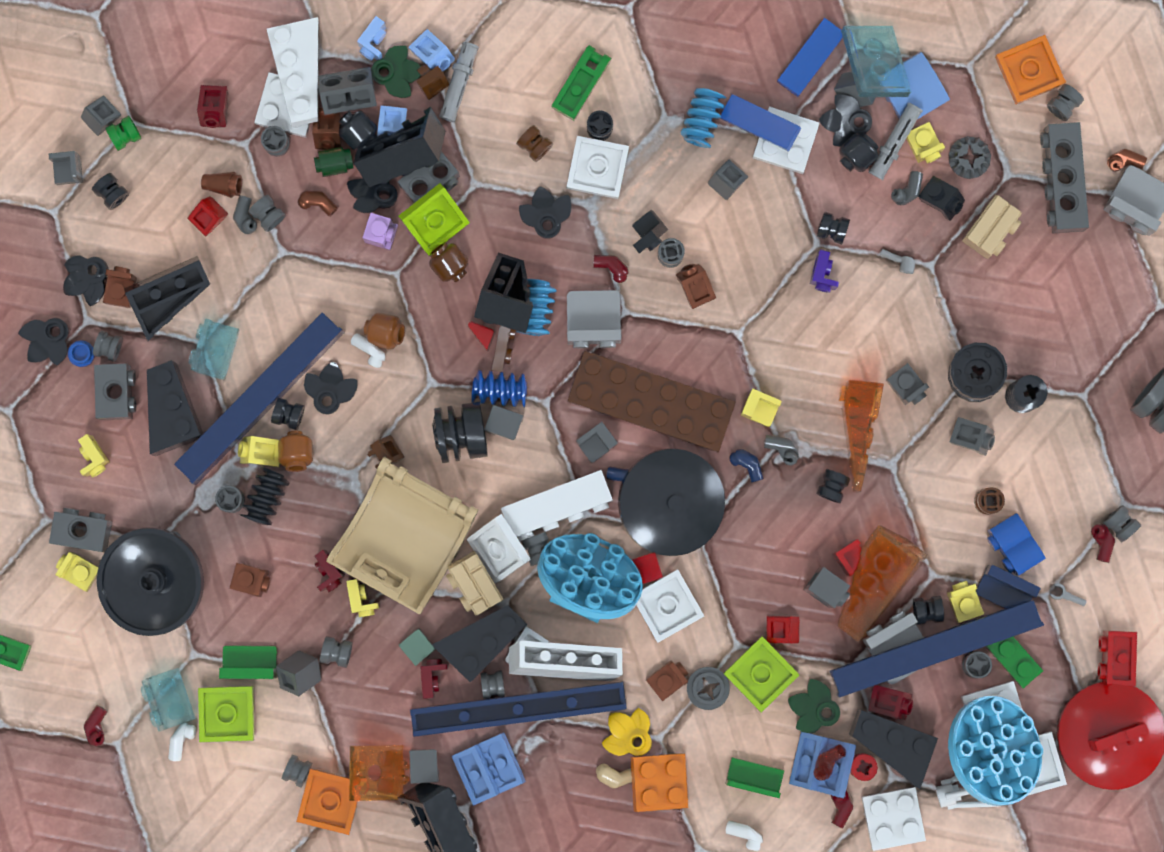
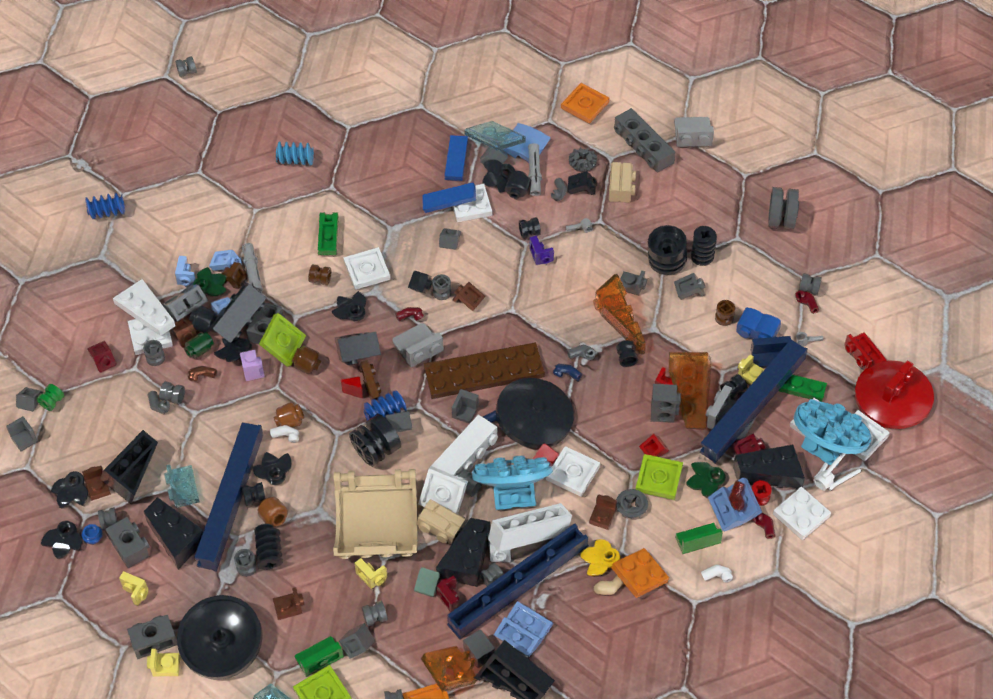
camera: 30 degrees left, 30 degrees down
black wheel [92,173,129,210] -> none
red slope [187,196,228,237] -> none
copper cone [201,172,243,198] -> none
light yellow bracket [238,436,279,467] -> none
dark red bracket [315,550,344,593] -> none
reddish brown tile [367,435,404,469] -> none
dark azure piece [516,279,557,336] -> none
black wheel [587,110,613,141] -> none
dark azure piece [680,88,726,148] -> none
light yellow panel [741,388,782,427] -> none
light yellow bracket [906,122,945,164] -> none
dark grey wheel [961,651,992,679] -> none
dark grey wheel [1047,84,1084,121] -> none
copper arm [1107,149,1147,172] -> none

